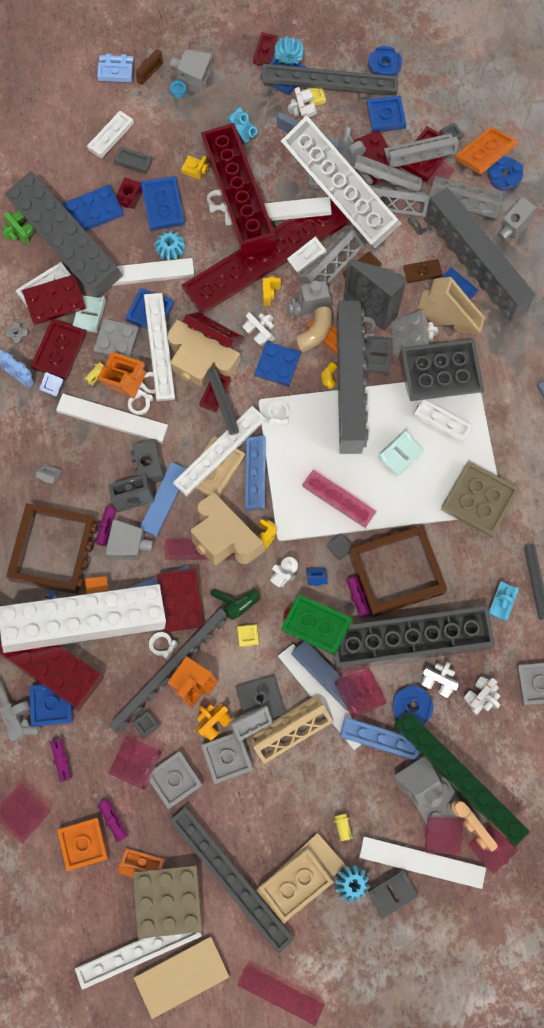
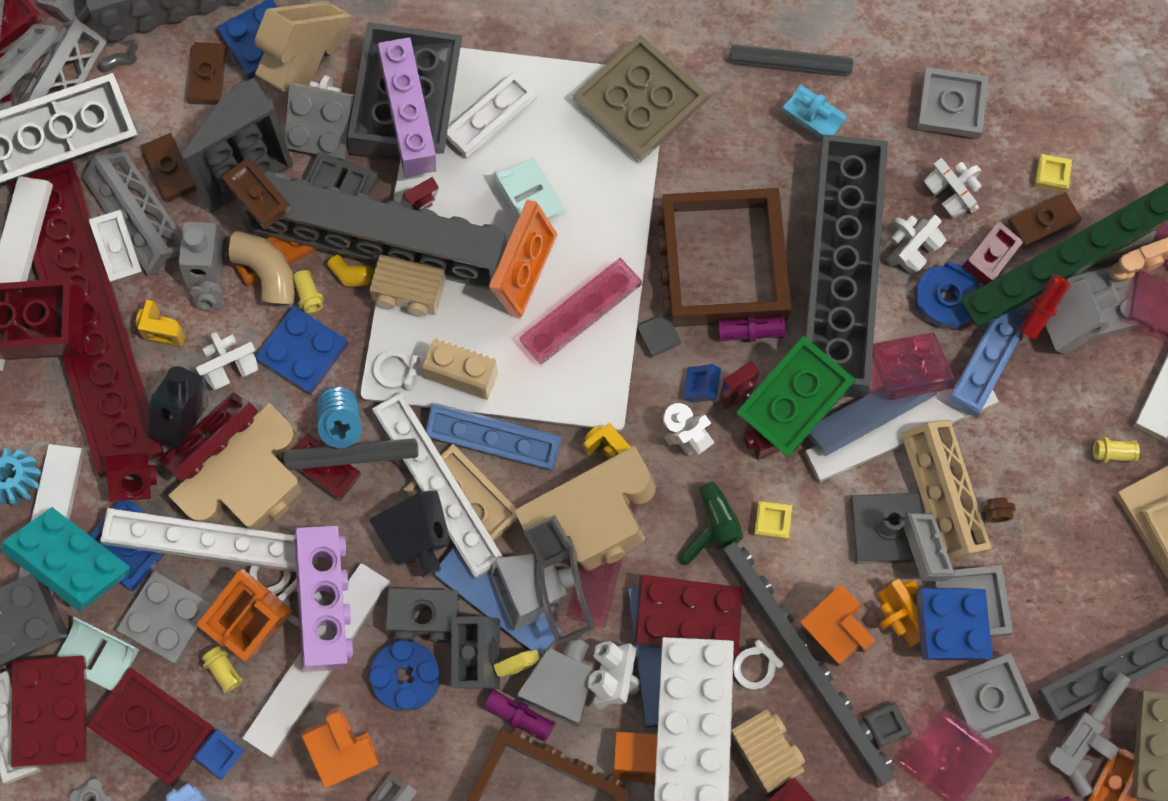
camera: 75 degrees left, 0 degrees up
none -> teal plate [1,507,130,612]
none -> dark red brick [106,453,157,502]
none -> black torso [148,366,209,449]
none -> reddish brown plate [222,157,292,229]
none -> light yellow pin [293,270,324,314]
none -> lavender brick [294,526,353,672]
none -> orange plate [302,705,379,789]
none -> dark azure piece [316,386,362,448]
none -> black torso [369,490,450,578]
none -> blue plate [369,640,440,711]
none -> tan brick [370,254,446,316]
none -> lavender brick [378,38,436,177]
none -> dark red plate [401,176,439,211]
none -> tan brick [423,338,498,400]
none -> orange tile [489,200,557,318]
none -> light grey torso [490,554,575,631]
none -> light yellow tile [493,650,541,677]
none -> dark grey piece [523,515,595,645]
none -> white hips [587,641,640,710]
none -> dark red plate [719,361,760,409]
none -> tan brick [731,709,805,795]
none -> blue plate [916,588,993,661]
none -> plate [962,221,1023,285]
none -> reddish brown plate [981,497,1016,523]
none -> reddish brown plate [1008,192,1082,249]
none -> red axle [1019,275,1070,339]
none -> light yellow tile [1034,154,1072,193]
none -> light grey piece [1047,672,1131,798]

